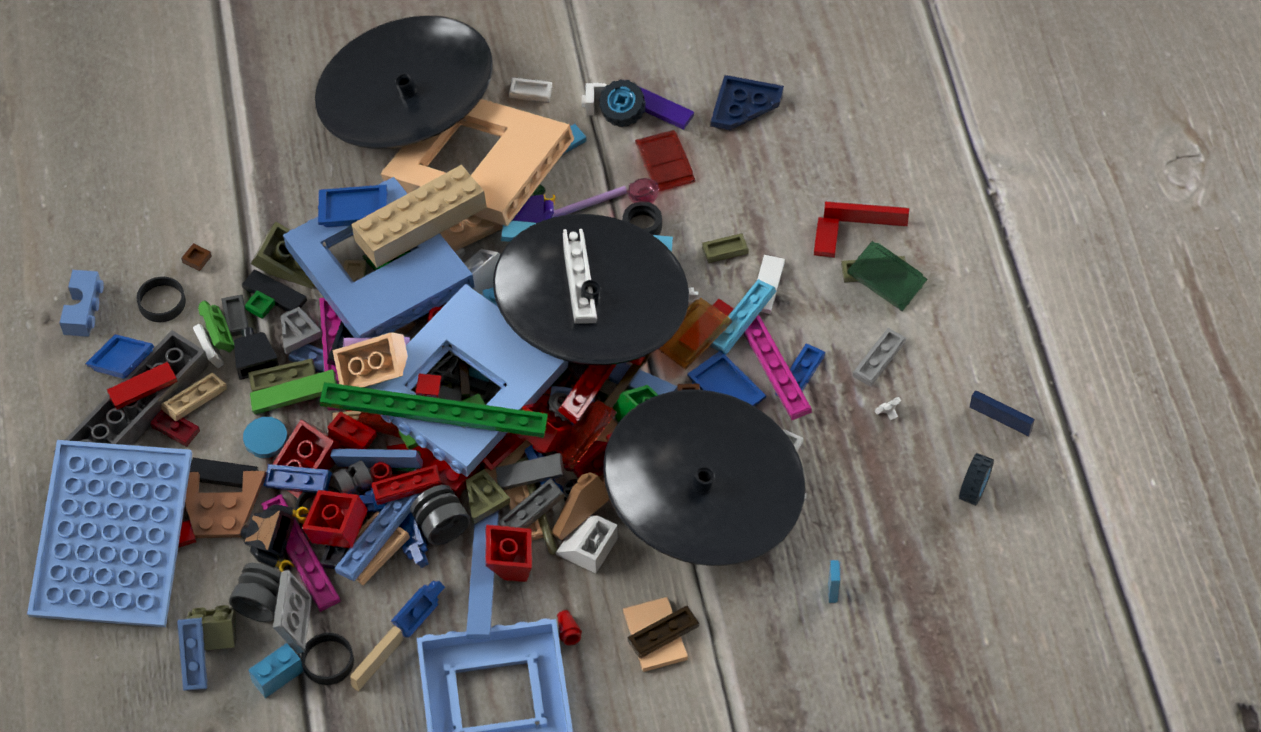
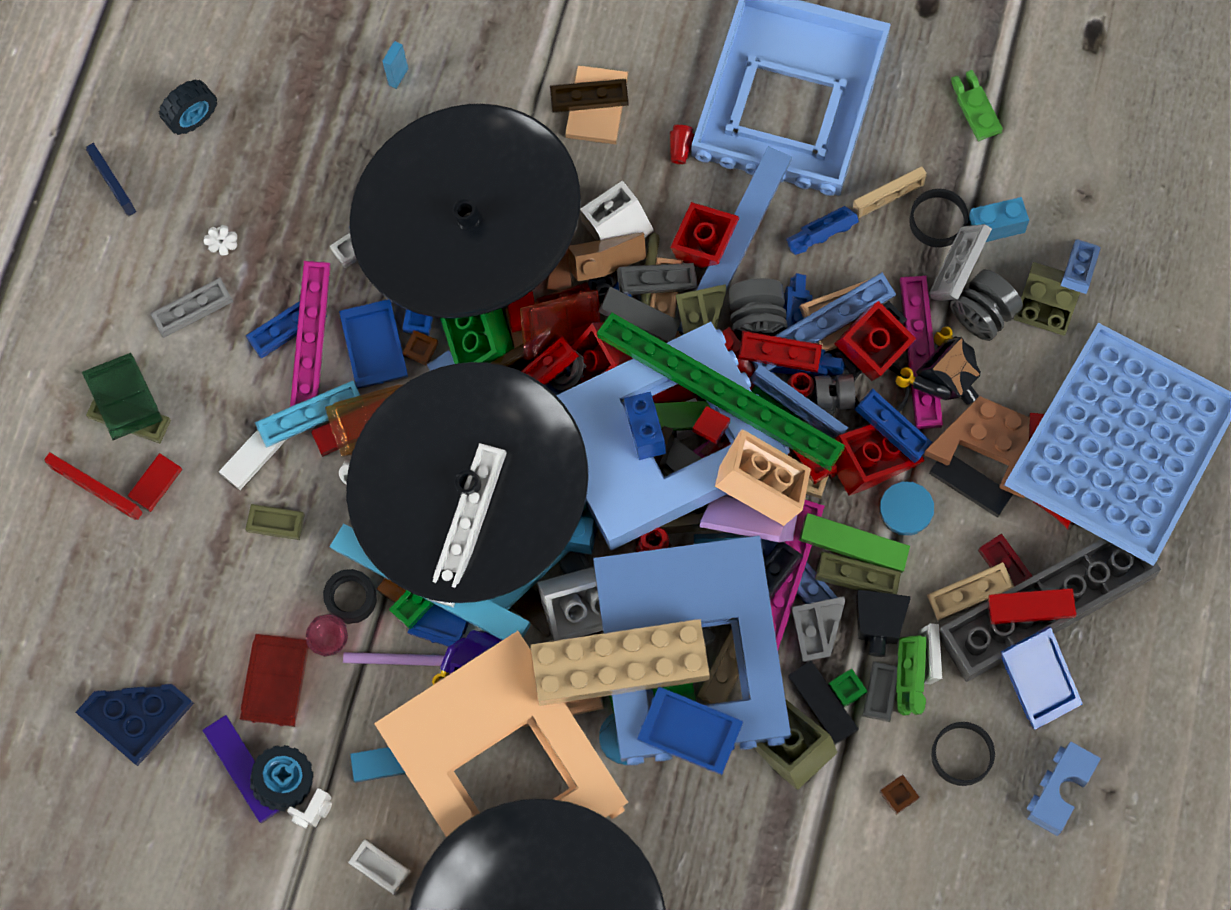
camera: 150 degrees left, 15 degrees up
none -> blue brick [624,391,666,460]

